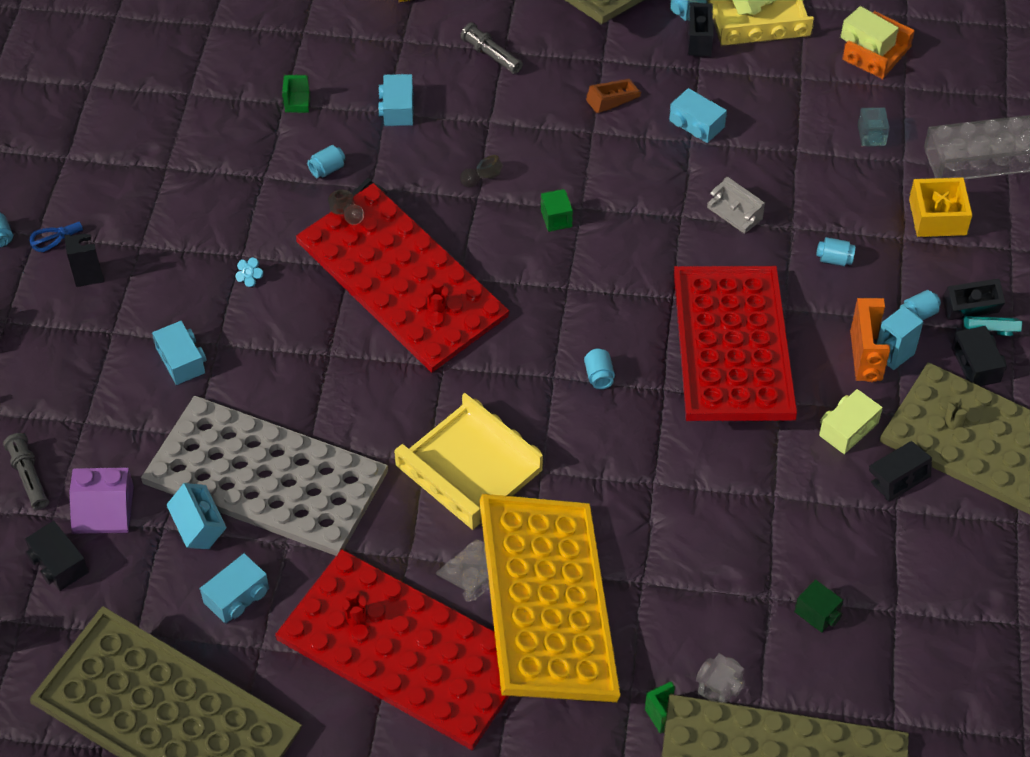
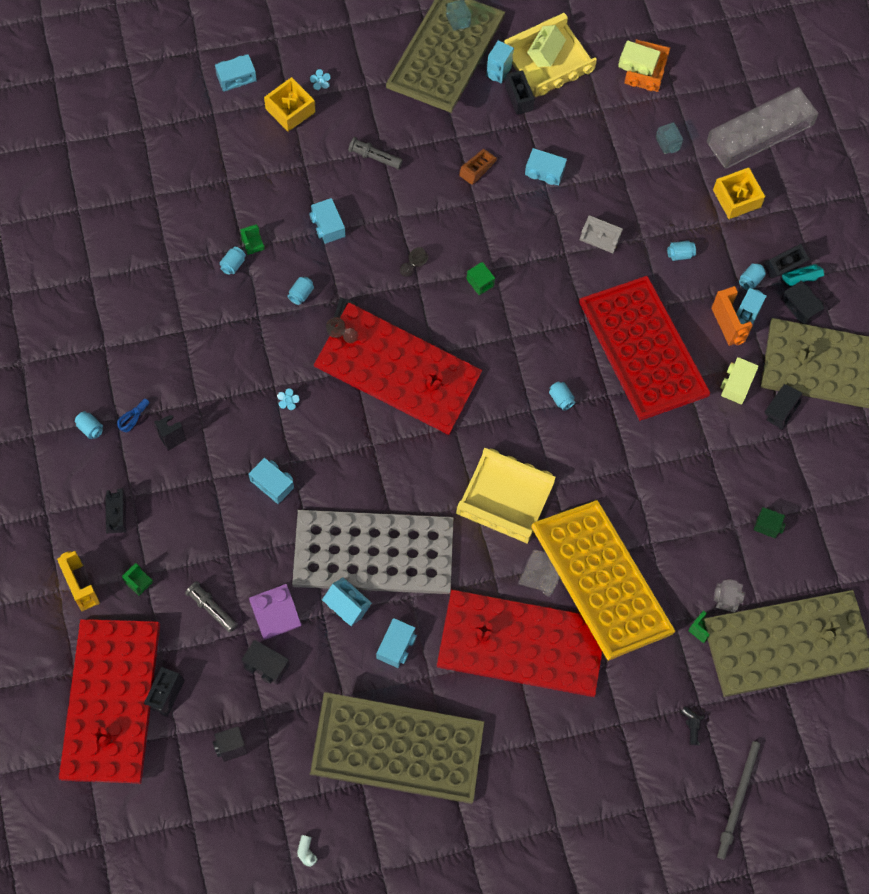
camera: 25 degrees left, 15 degrees up
none -> medium azure brick [220,247,246,275]

